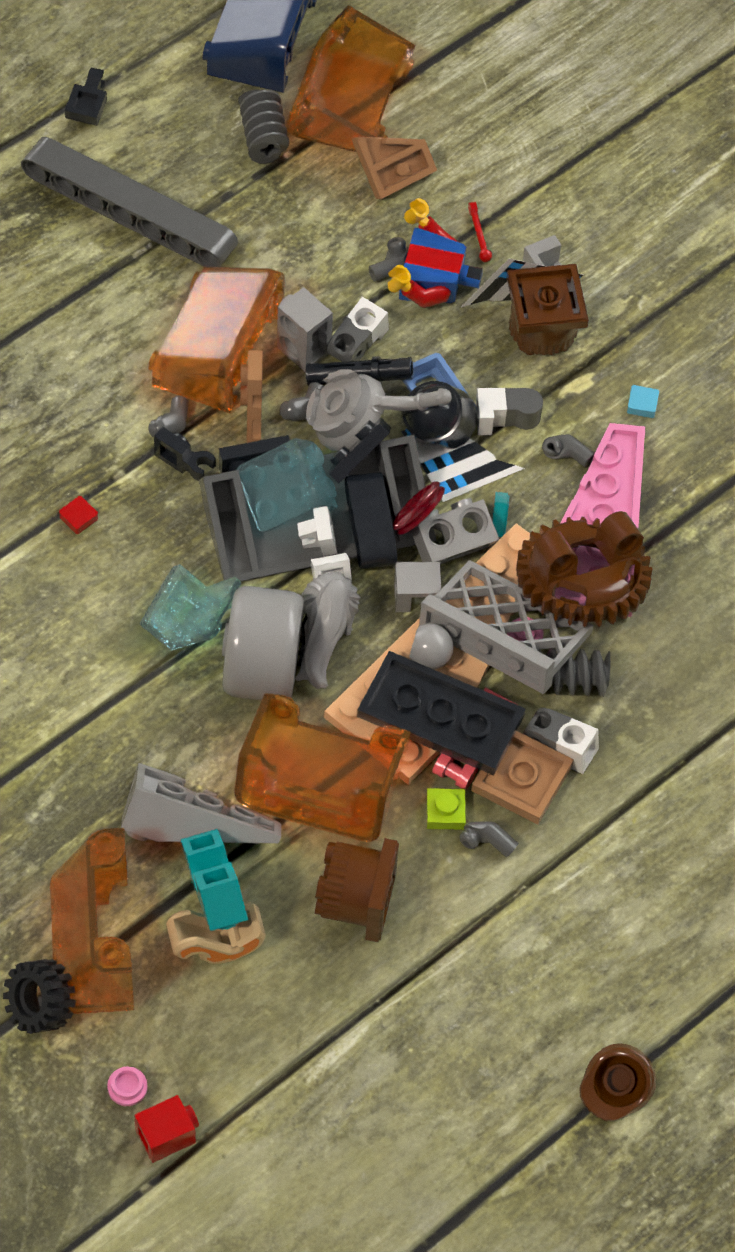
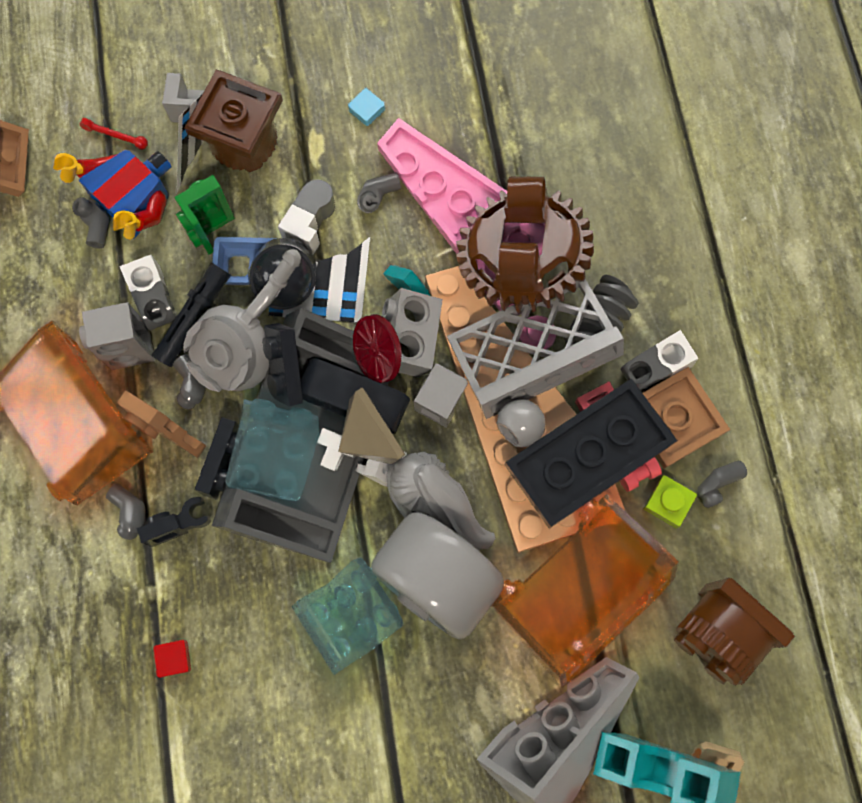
camera: 55 degrees left, 15 degrees up
none -> green bracket [174,175,235,255]
none -> dark tan slope [338,387,405,464]

